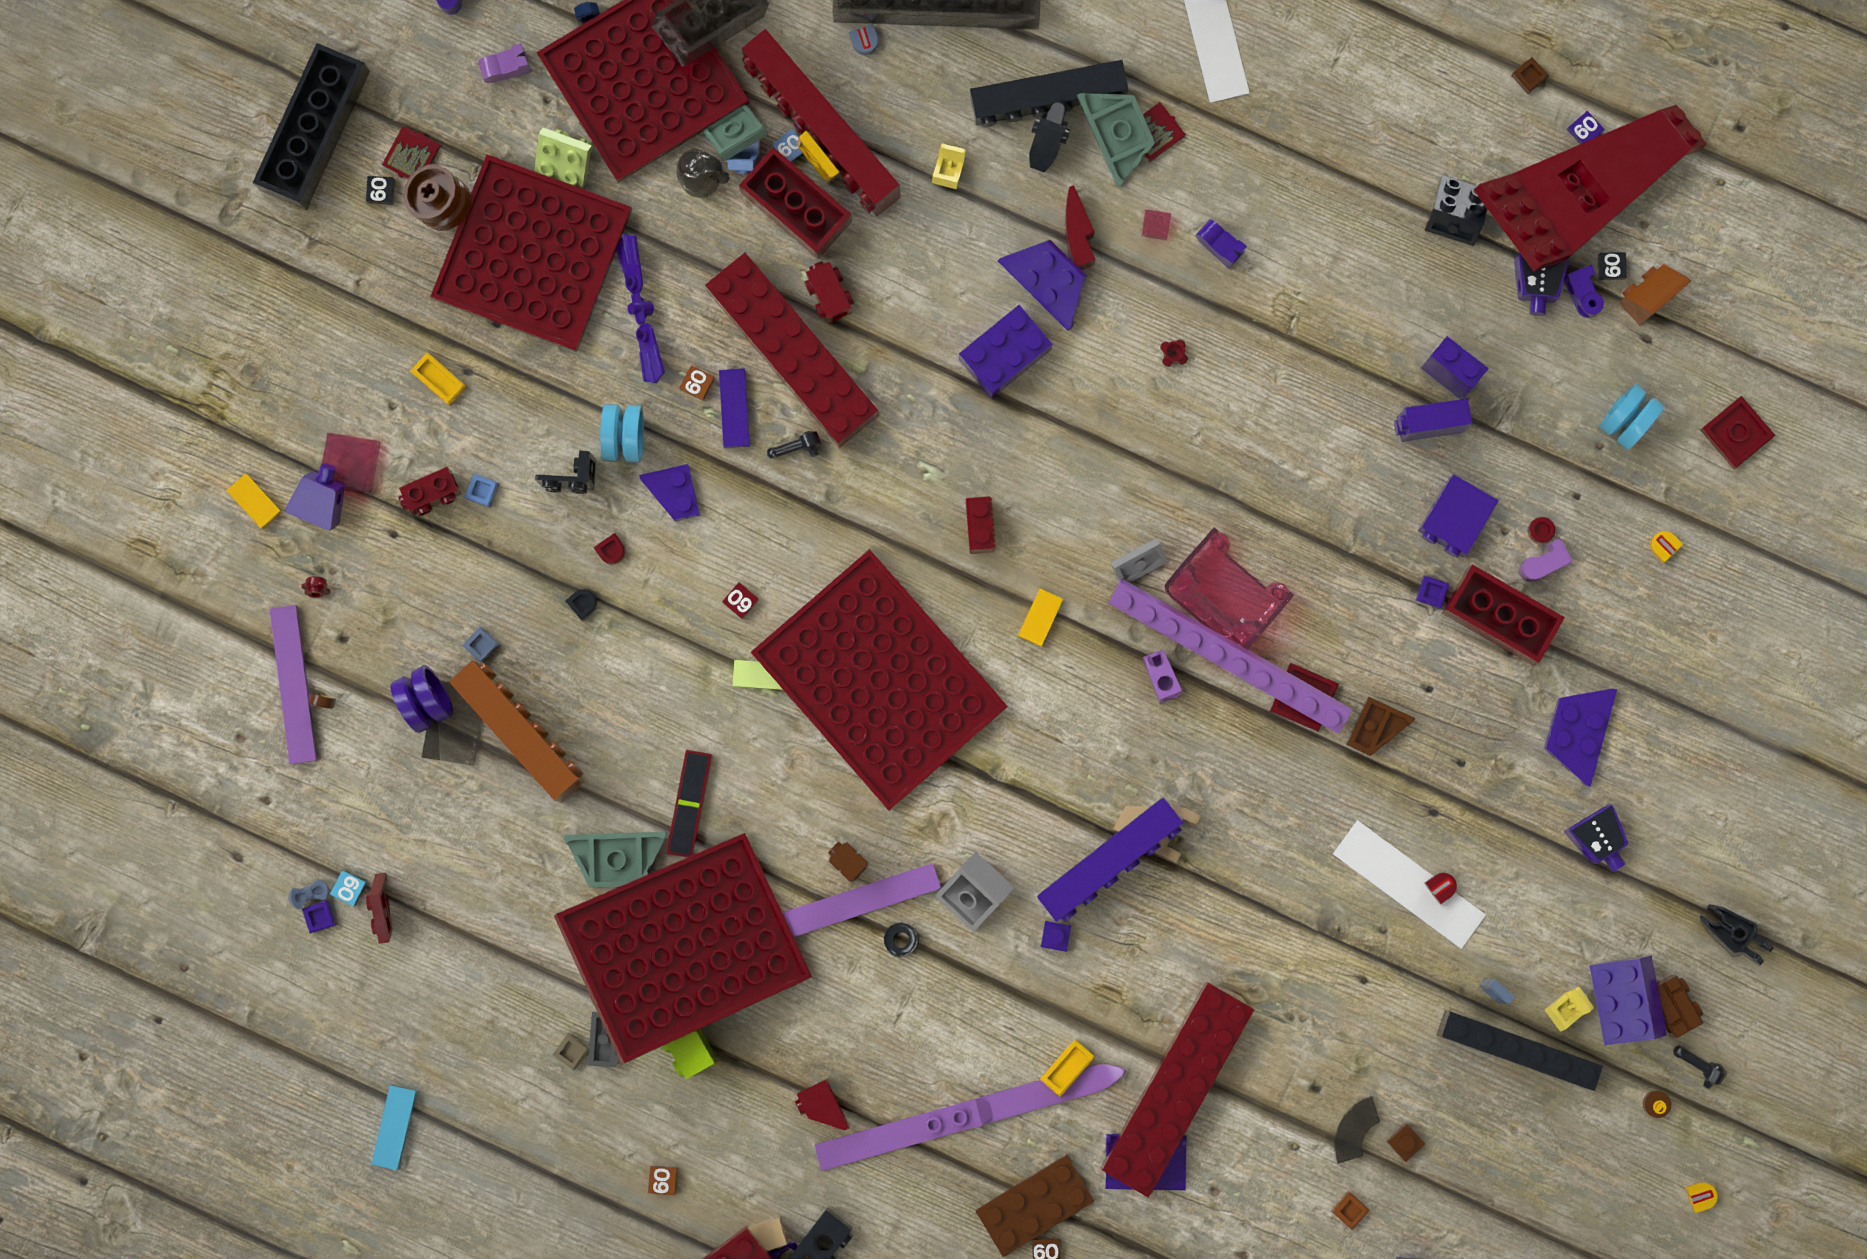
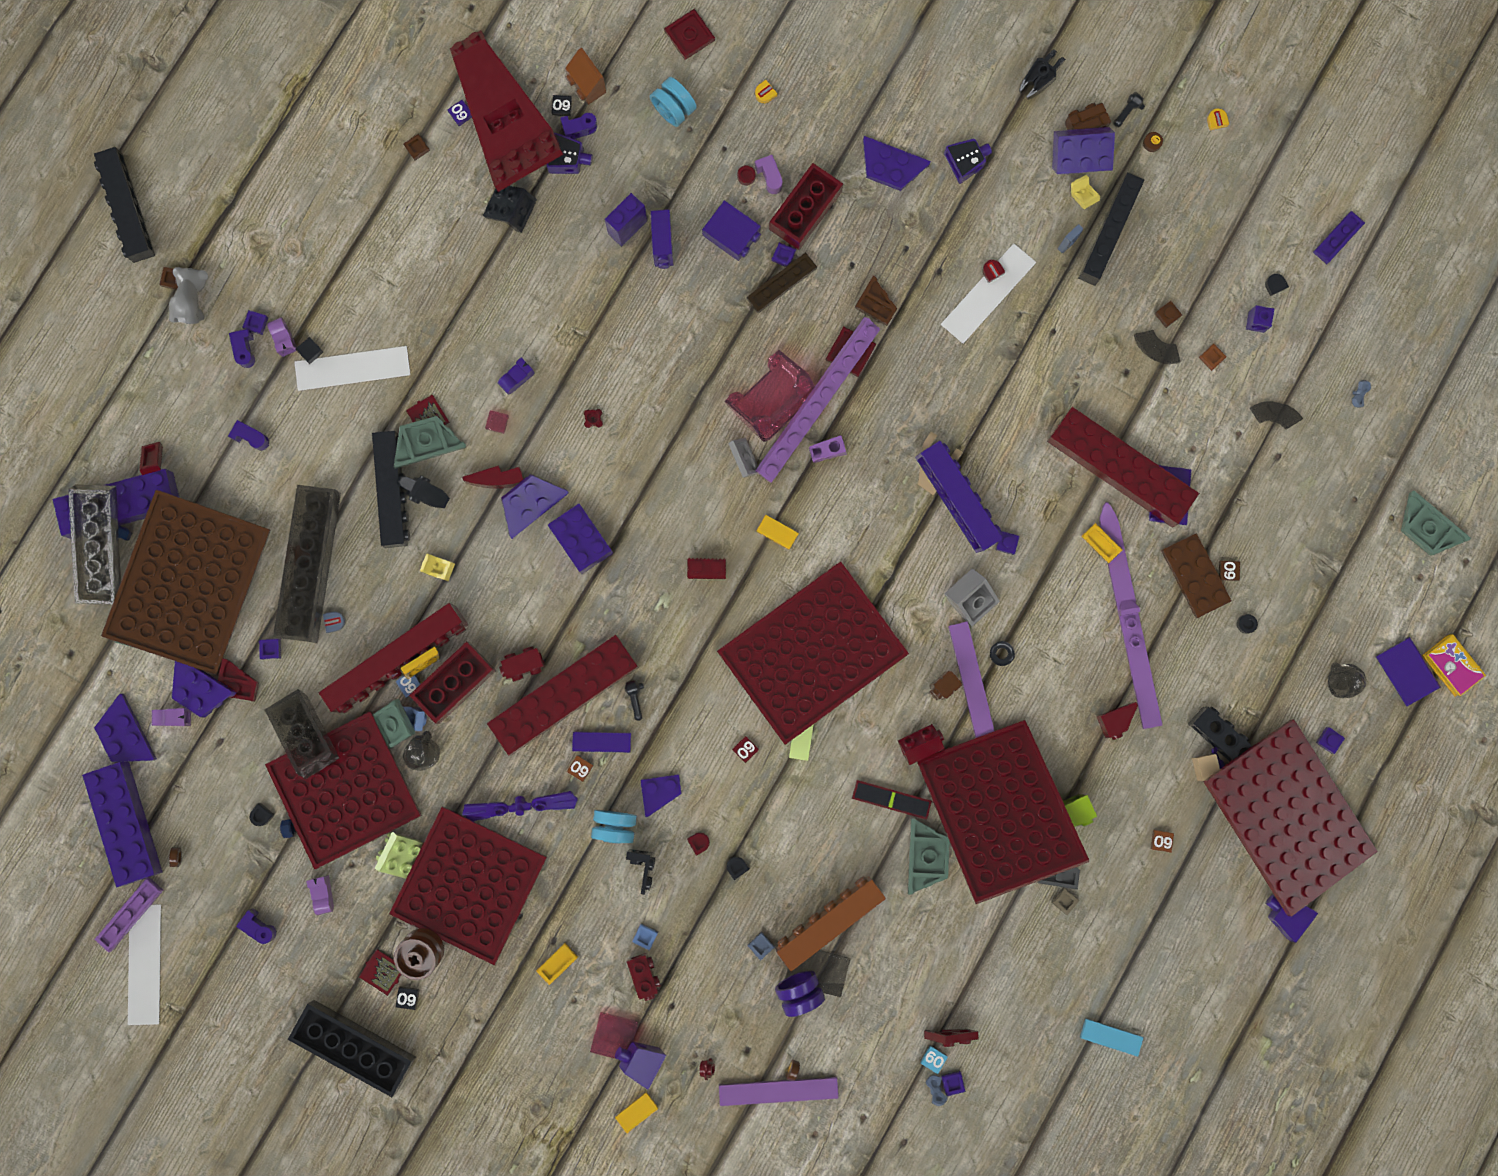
camera: 90 degrees left, 0 degrees up
none -> dark brown plate [746,252,817,313]
none -> dark red brick [898,724,944,765]

